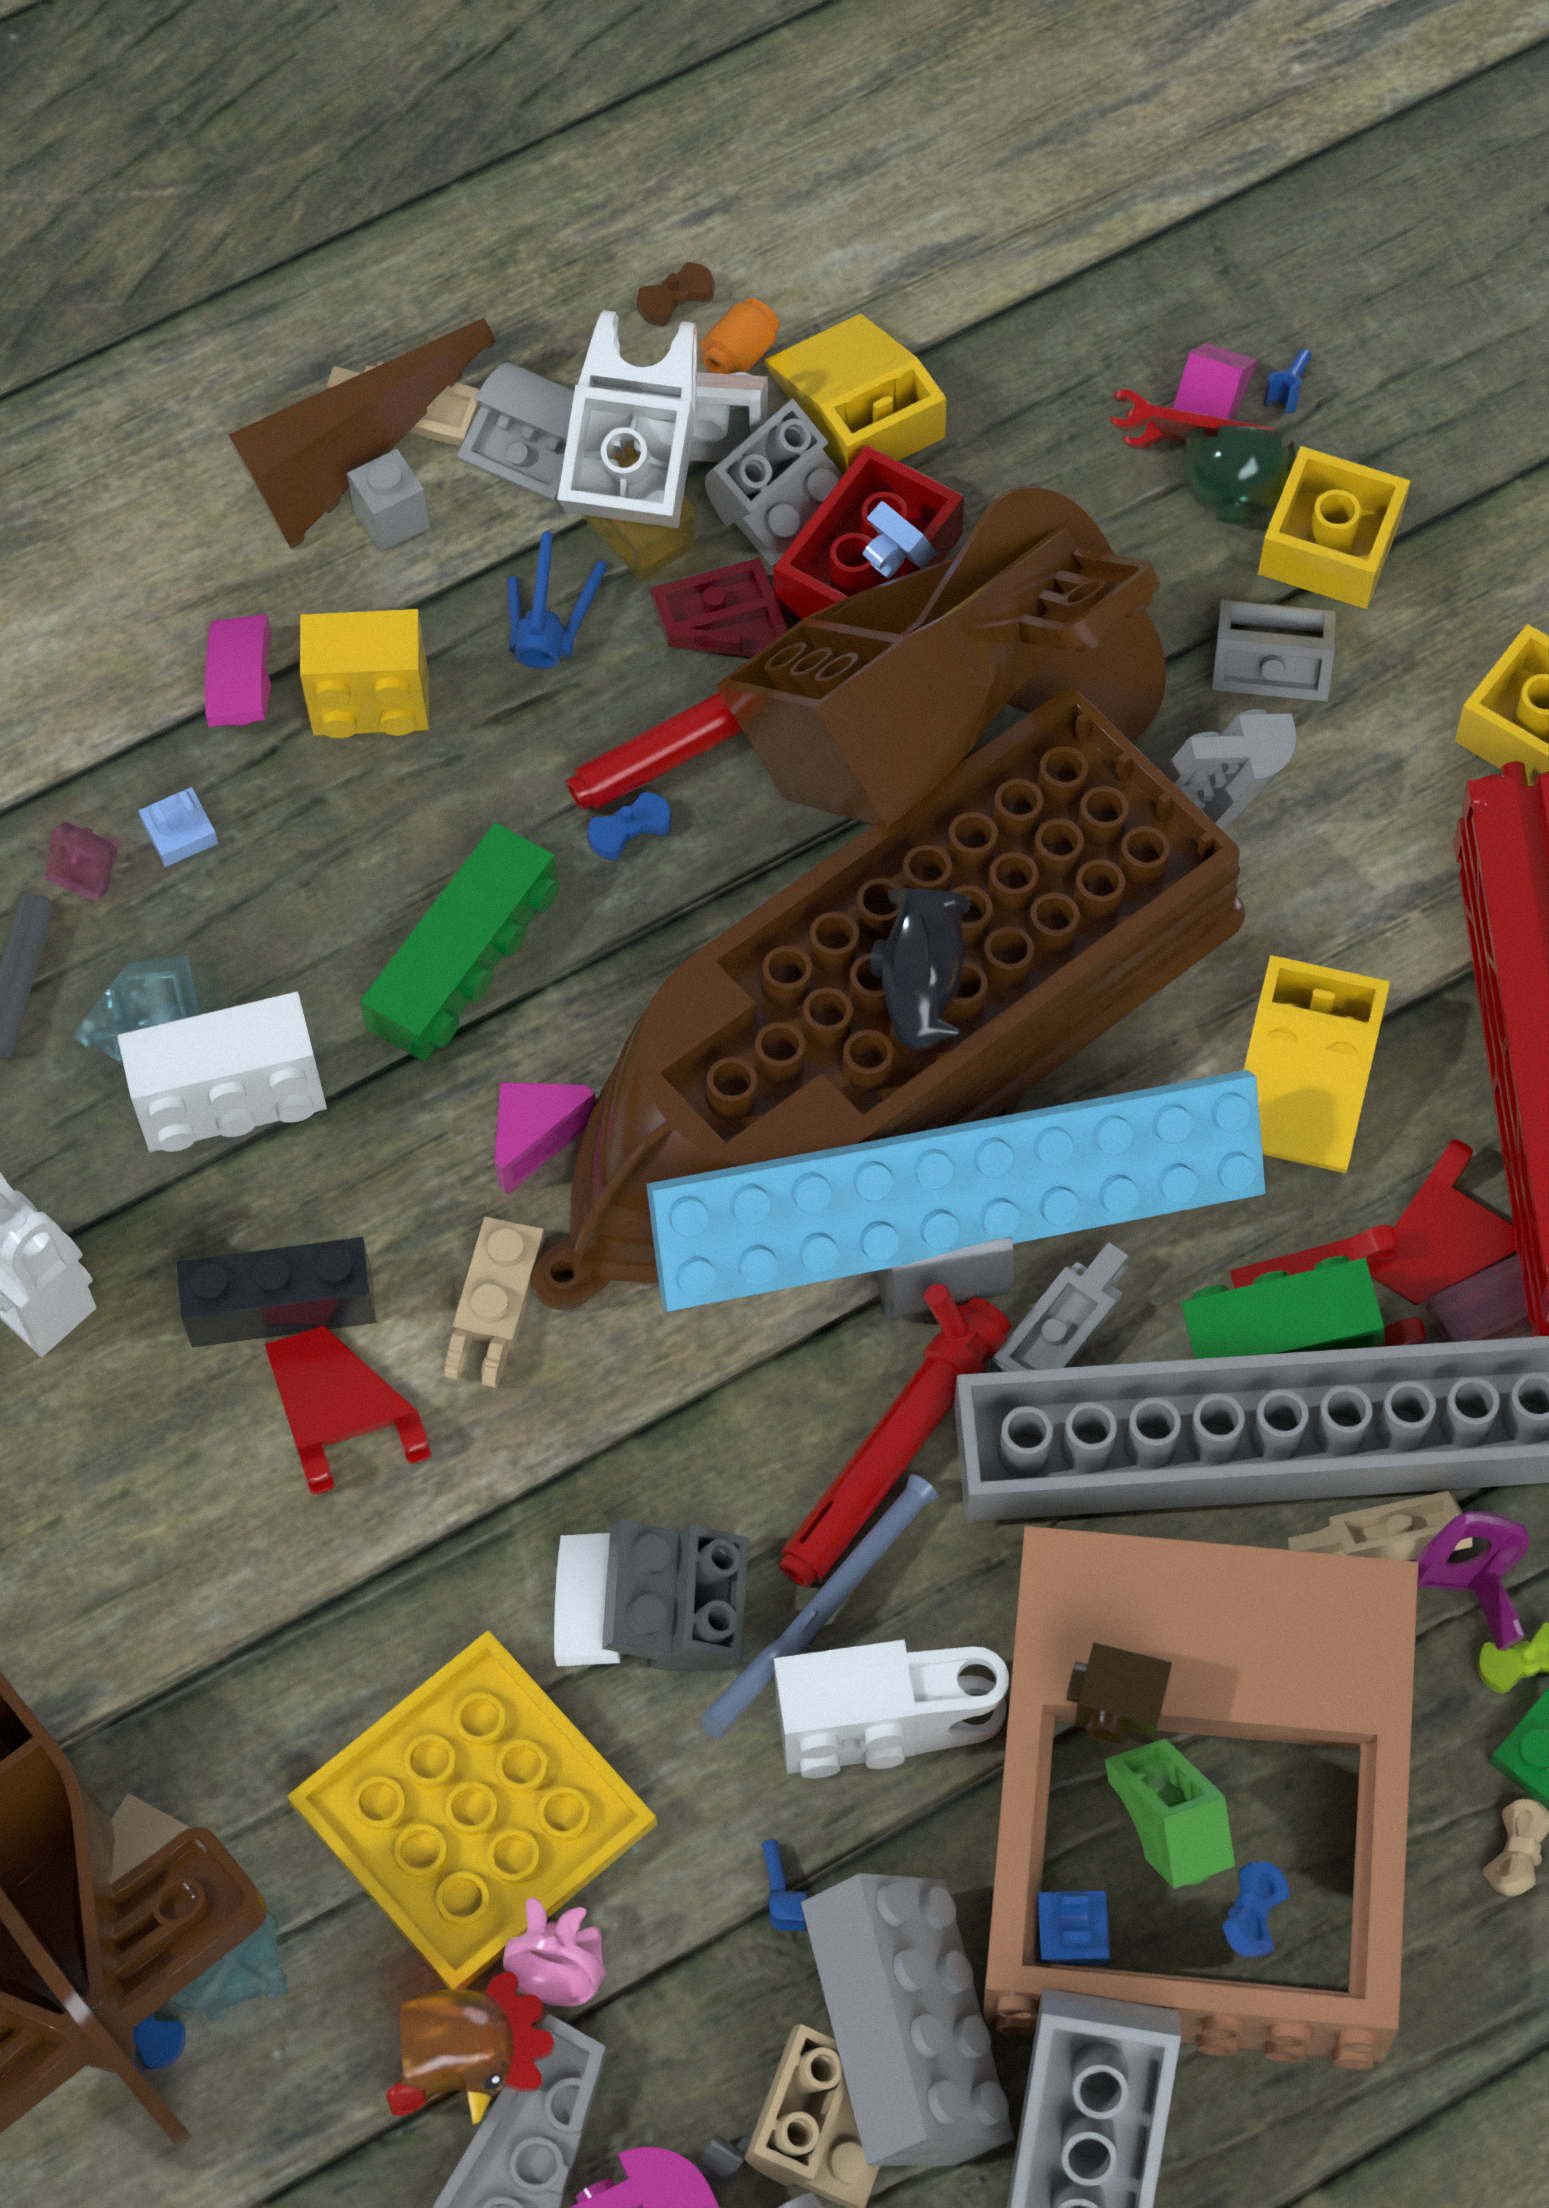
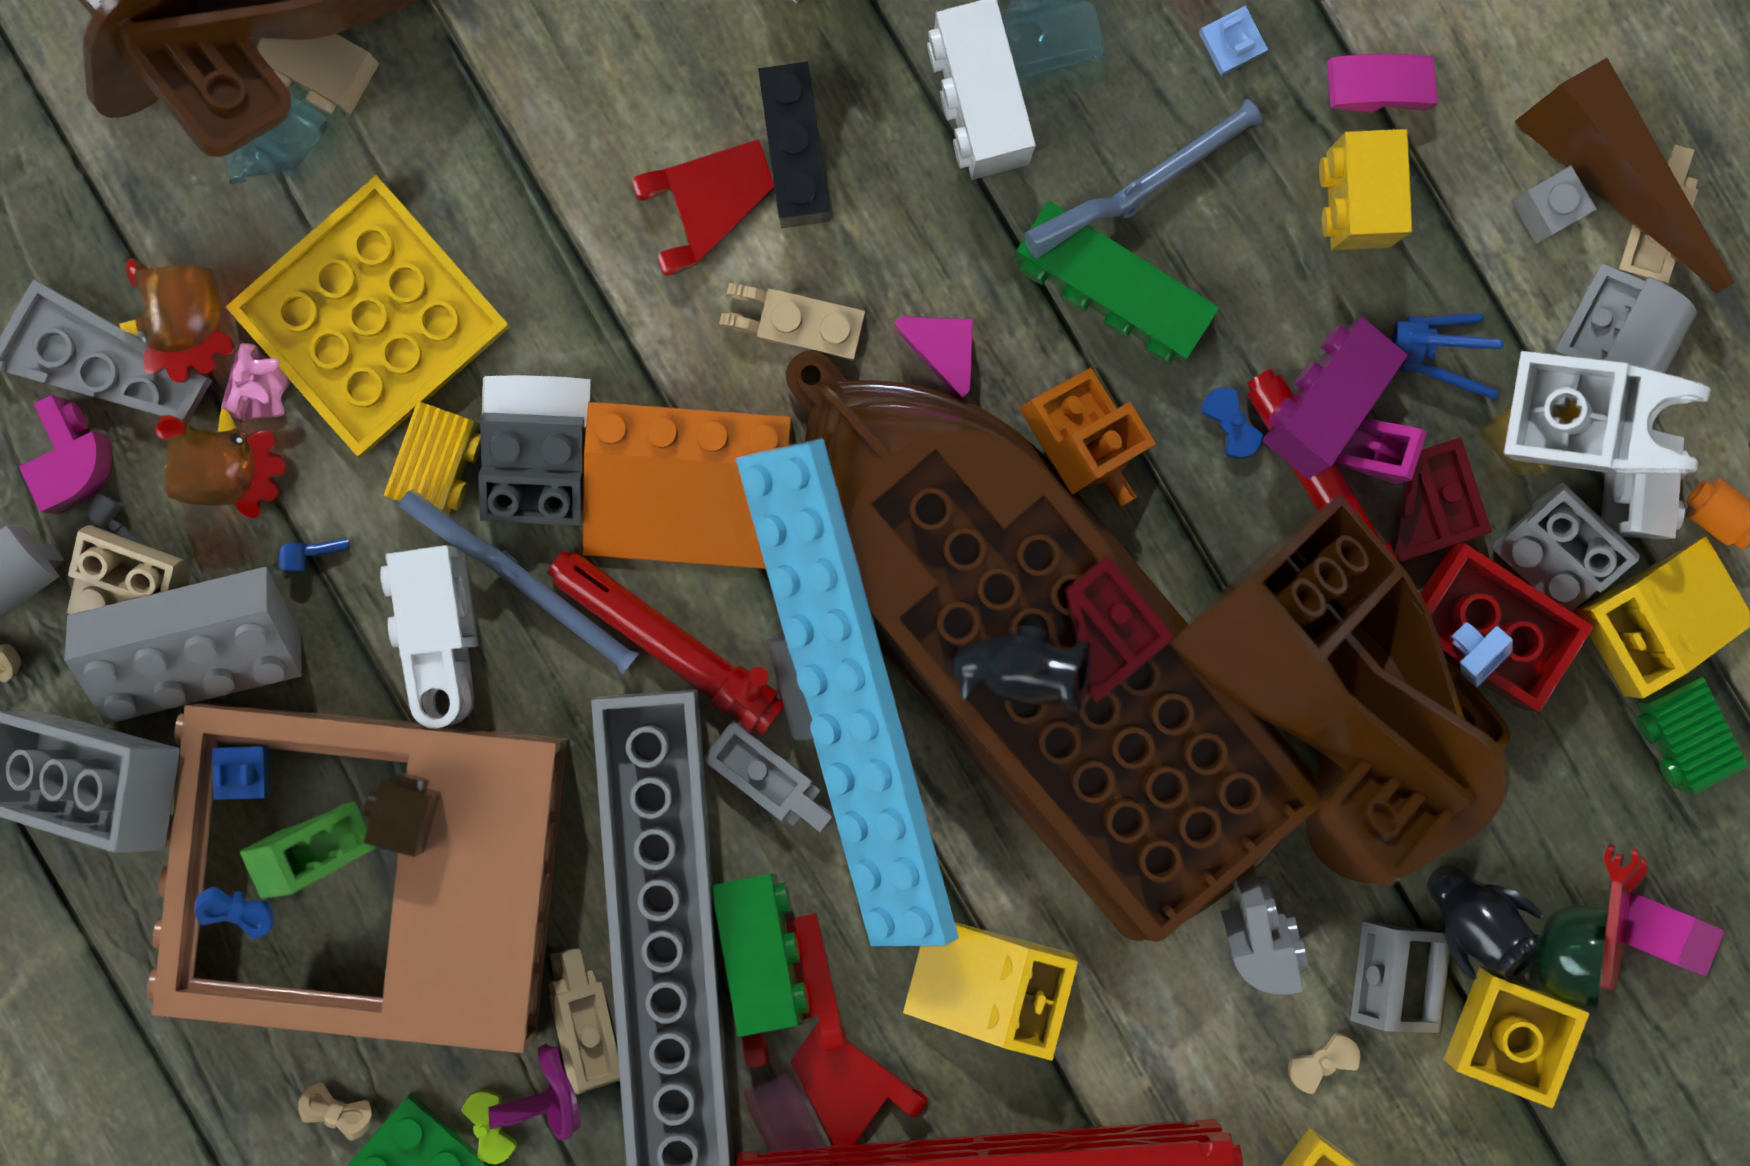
camera: 90 degrees right, 25 degrees up
blue hand [1263,349,1312,414] -> none
none -> clear orange piece [154,408,287,519]
none -> yellow brick [383,401,481,516]
none -> orange slope [583,402,793,569]
none -> orange plate [1019,368,1156,508]
none -> sand blue piece [1025,99,1263,259]
none -> dark red wing [1065,556,1175,703]
none -> magenta brick [1262,317,1408,479]
none -> tan piece [1288,1032,1360,1094]
none -> dark pink slope [1335,418,1427,484]
none -> black animal [1427,865,1545,981]
none -> green brick [1636,676,1748,794]

